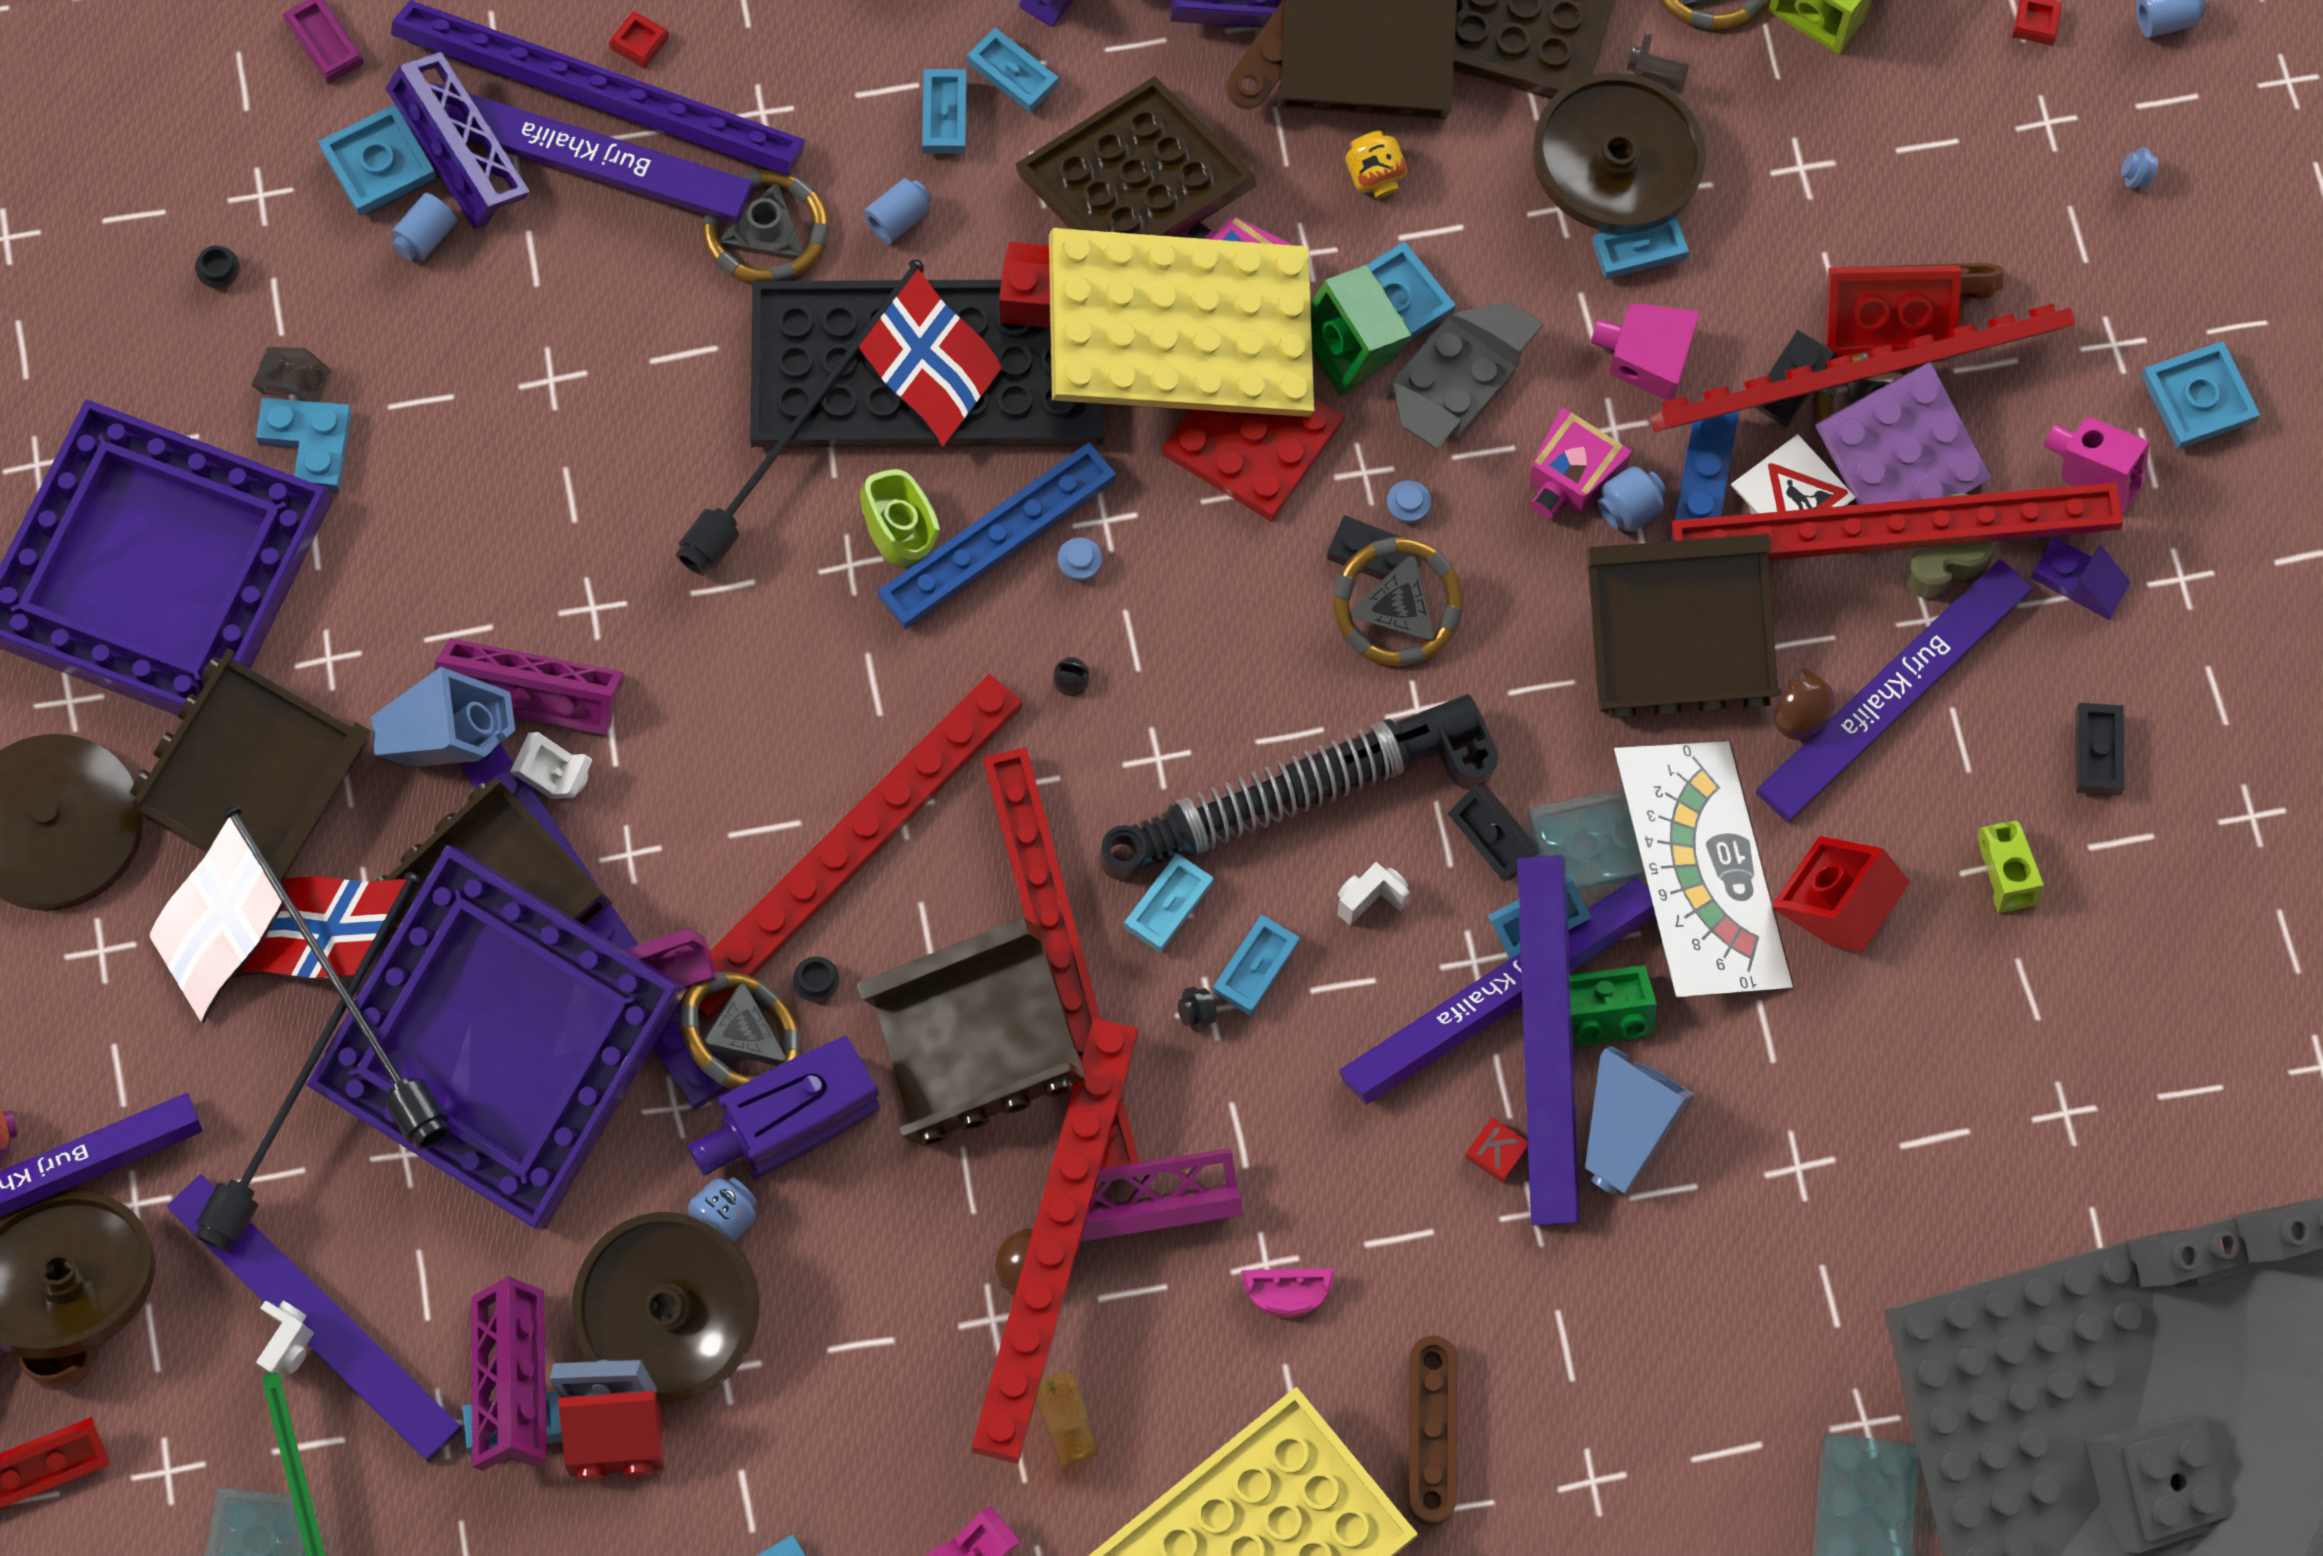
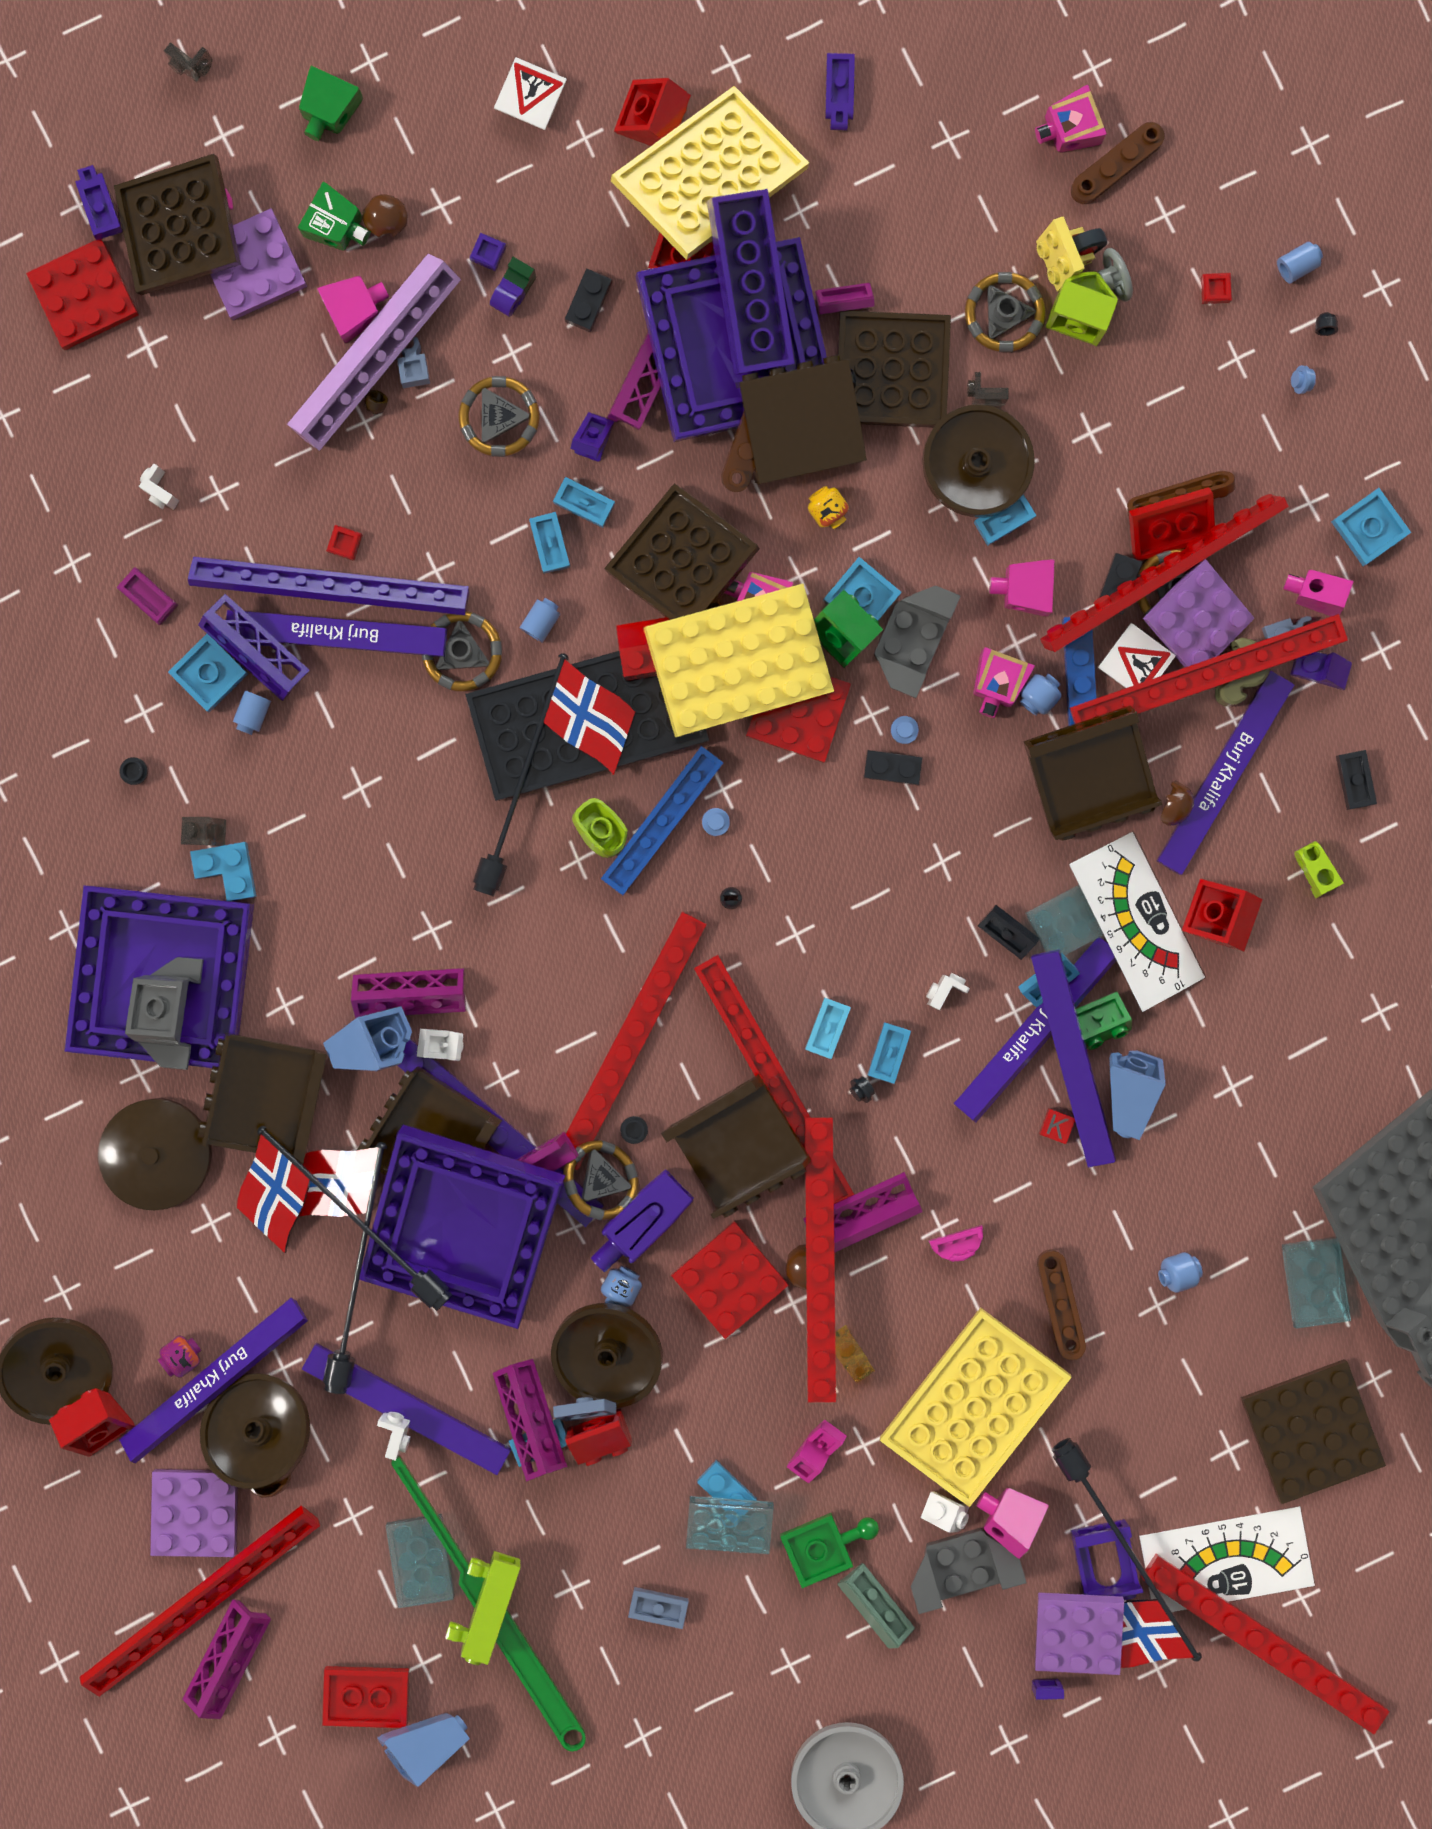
camera: 15 degrees left, 20 degrees up
black piece [1099,694,1498,881] -> none
piece [1333,537,1463,667] -> none
none -> dark grey piece [125,957,204,1070]
none -> red plate [671,1220,789,1339]
none -> medium blue head [1158,1252,1203,1293]
none -> black hinge [1315,312,1338,336]

